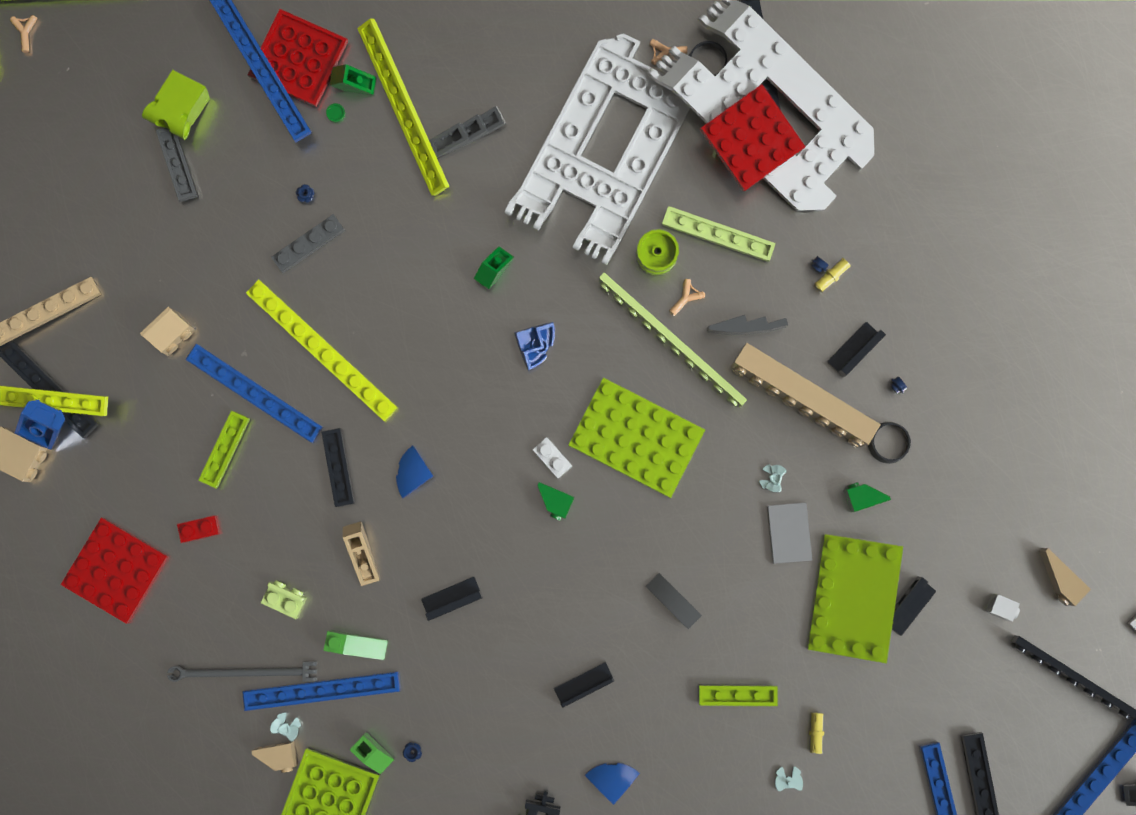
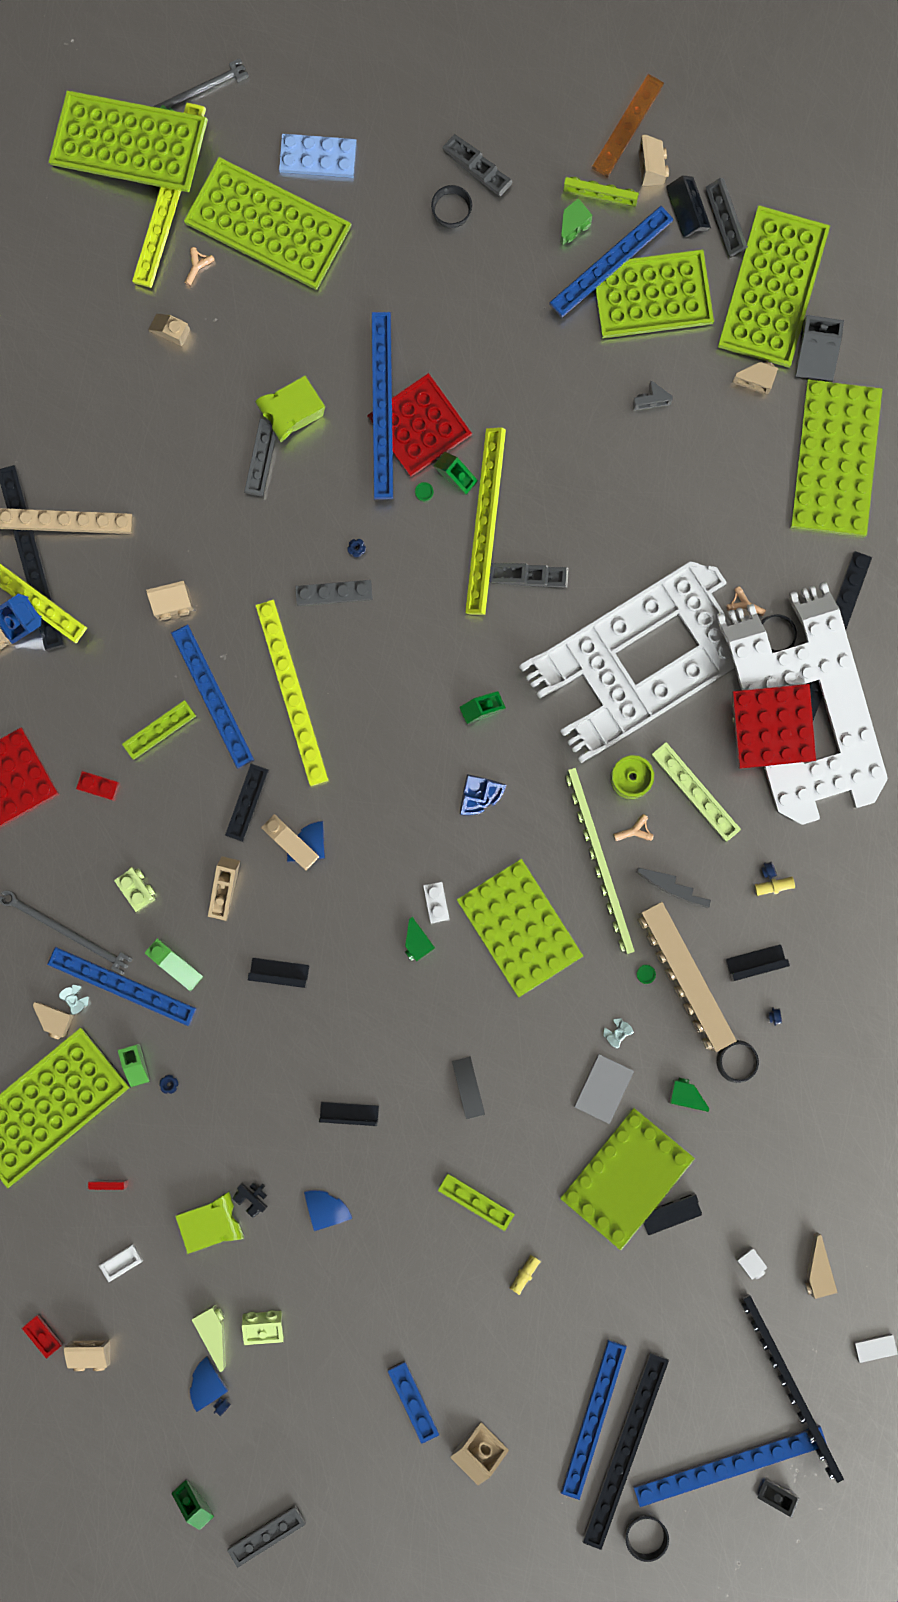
camera: 30 degrees right, 0 degrees up
light aqua piece [775,766,803,791] -> none
none -> tan slope [148,313,190,347]
none -> tan slope [261,814,319,871]
none -> green piece [636,965,656,984]

